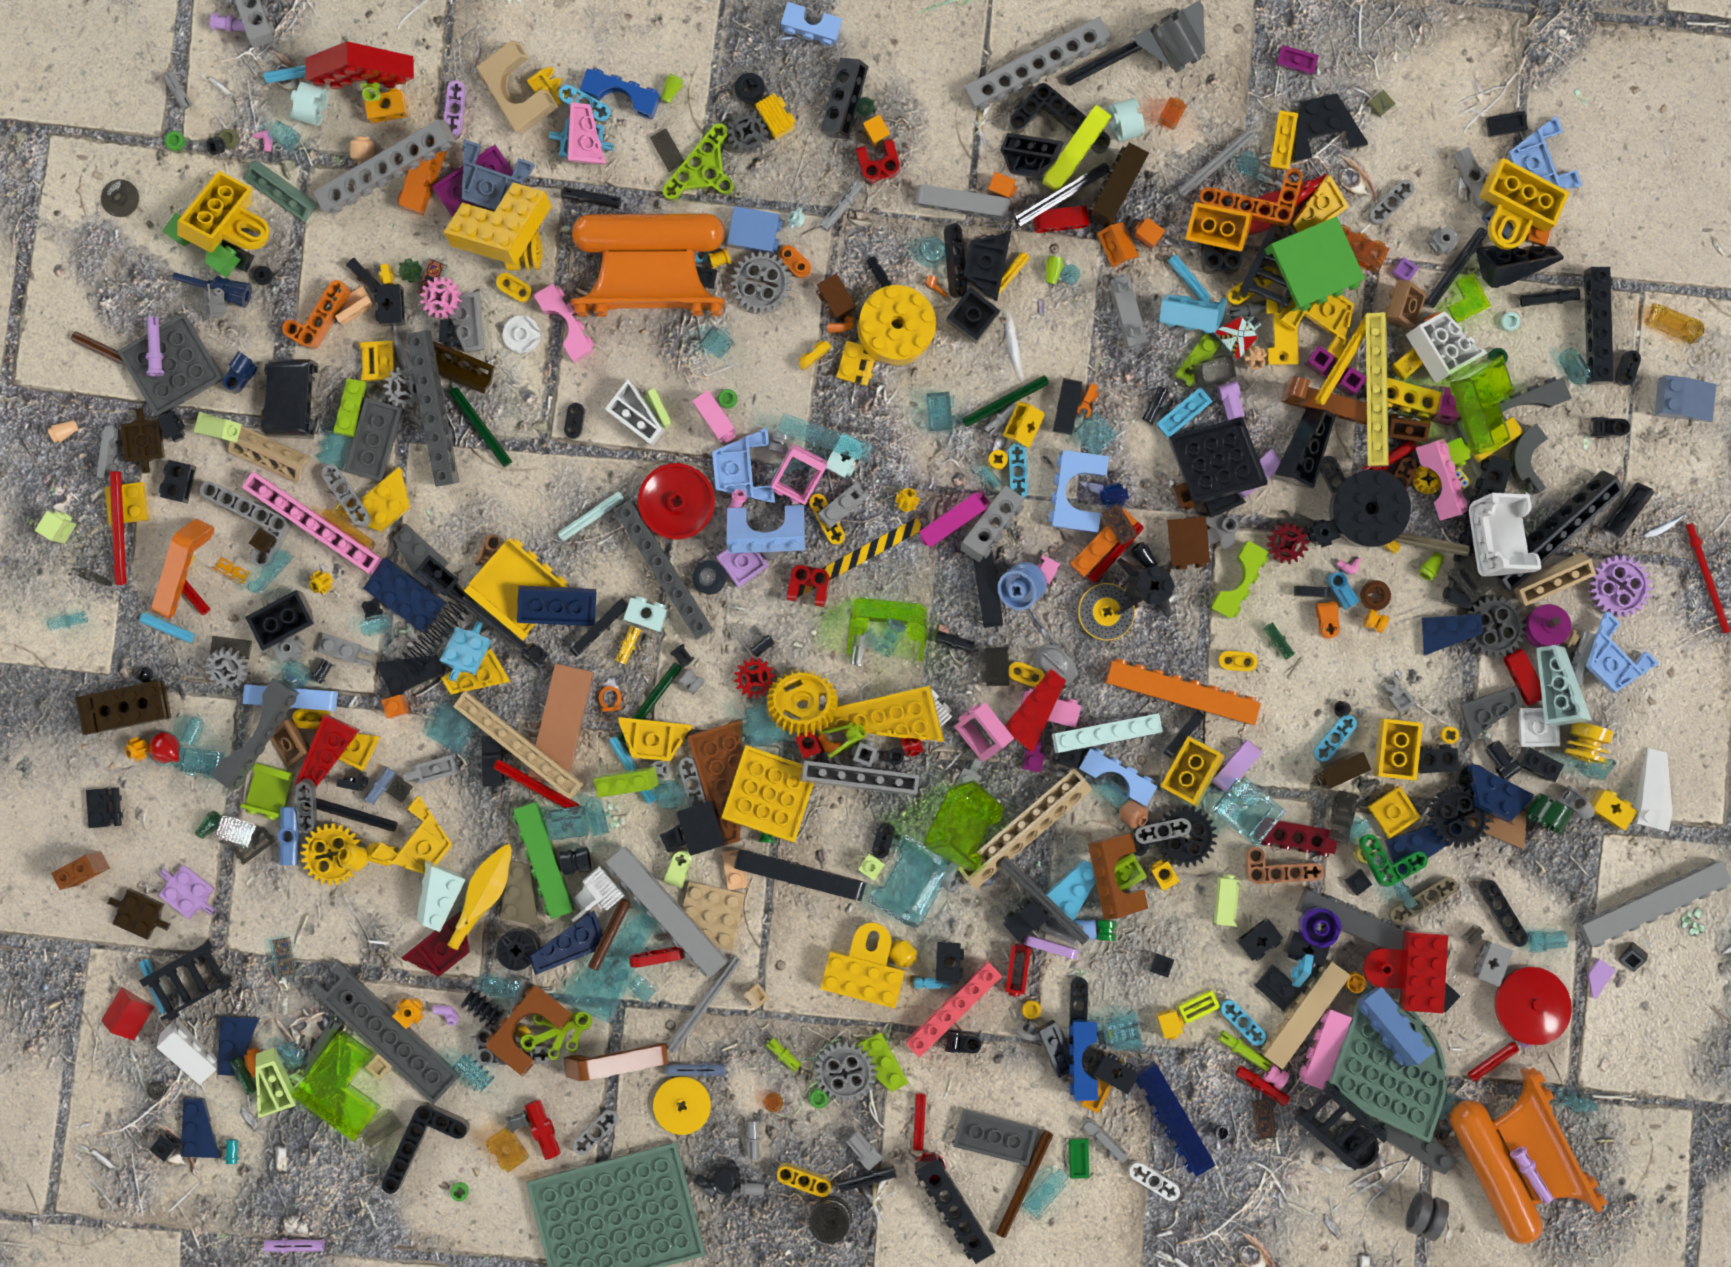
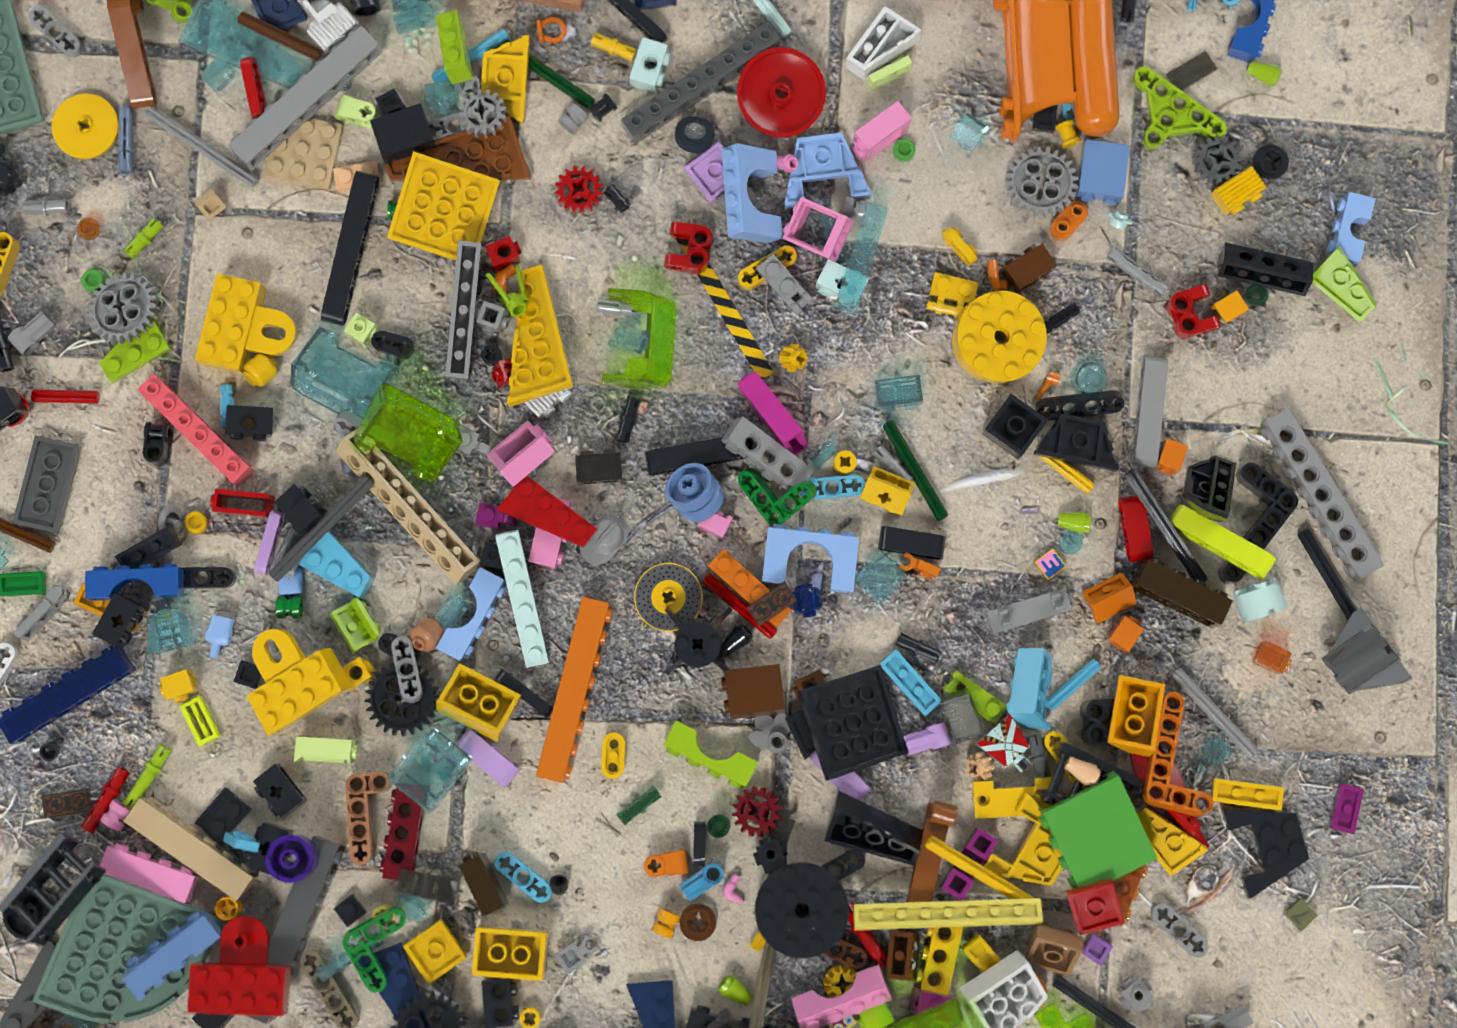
camera: 85 degrees right, 5 degrees down
clear light blue brick [745,705,791,747] -> none
yellow gear [767,669,838,737] -> none
yellow plate [1008,662,1045,688] -> none
dark orange arch [1088,833,1148,920] -> none
medium azure beam [1220,999,1266,1046] -> none
none -> light blue piece [205,615,235,659]
none -> yellow brick [246,629,353,736]
none -> light grey gear [458,89,508,138]
none -> clear green wheel [707,814,730,838]
none -> green beam [738,468,817,526]
none -> tile [1034,548,1067,581]
none -> light nougat cone [1064,756,1101,786]
none -> red tile [1066,878,1125,936]
none -> lime wing [1312,245,1377,323]

